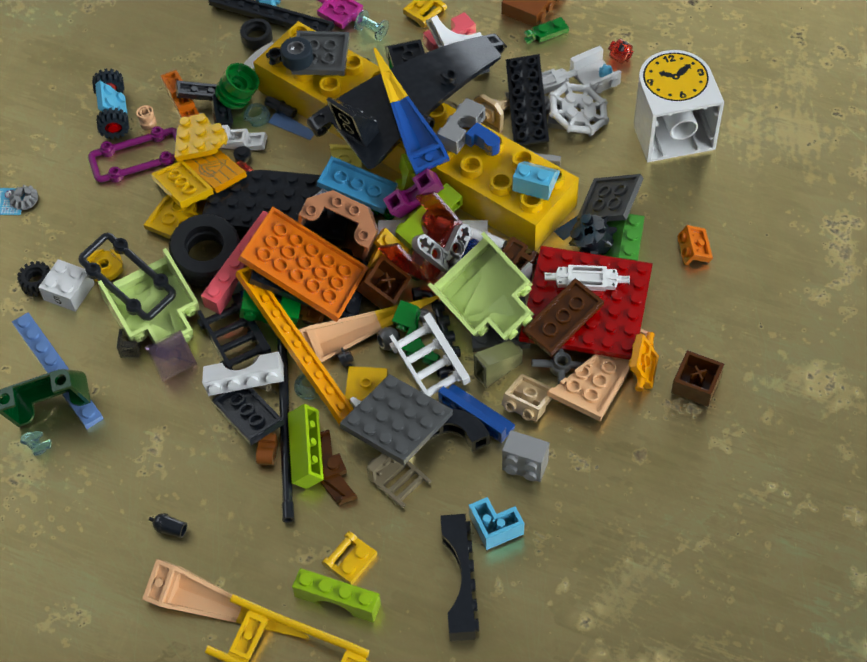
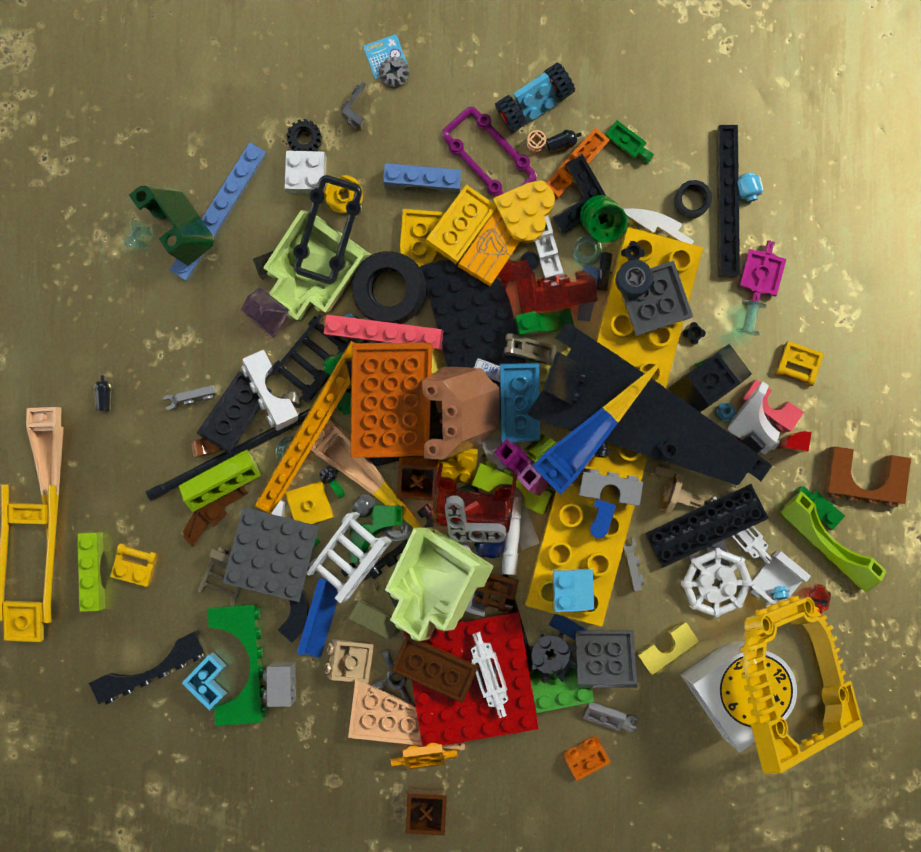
camera: 65 degrees right, 30 degrees up
none -> light grey plate [163,385,218,410]
none -> green arch [207,604,268,726]
none -> green tile [329,479,346,499]
none -> flat silver bracket [341,82,367,130]
none -> medium blue arch [383,163,461,194]
none -> dark tan plate [504,334,556,366]
none -> clear red hinge [512,260,598,314]
none -> green arch [515,308,574,338]
none -> black piece [546,129,582,153]
none -> light grey plate [583,702,638,733]
none -> green plate [605,120,654,164]
none -> light yellow arch [636,621,700,675]
none -> yellow arch [740,595,863,774]
none -> red brick [777,431,812,453]
none -> lime arch [780,491,887,593]

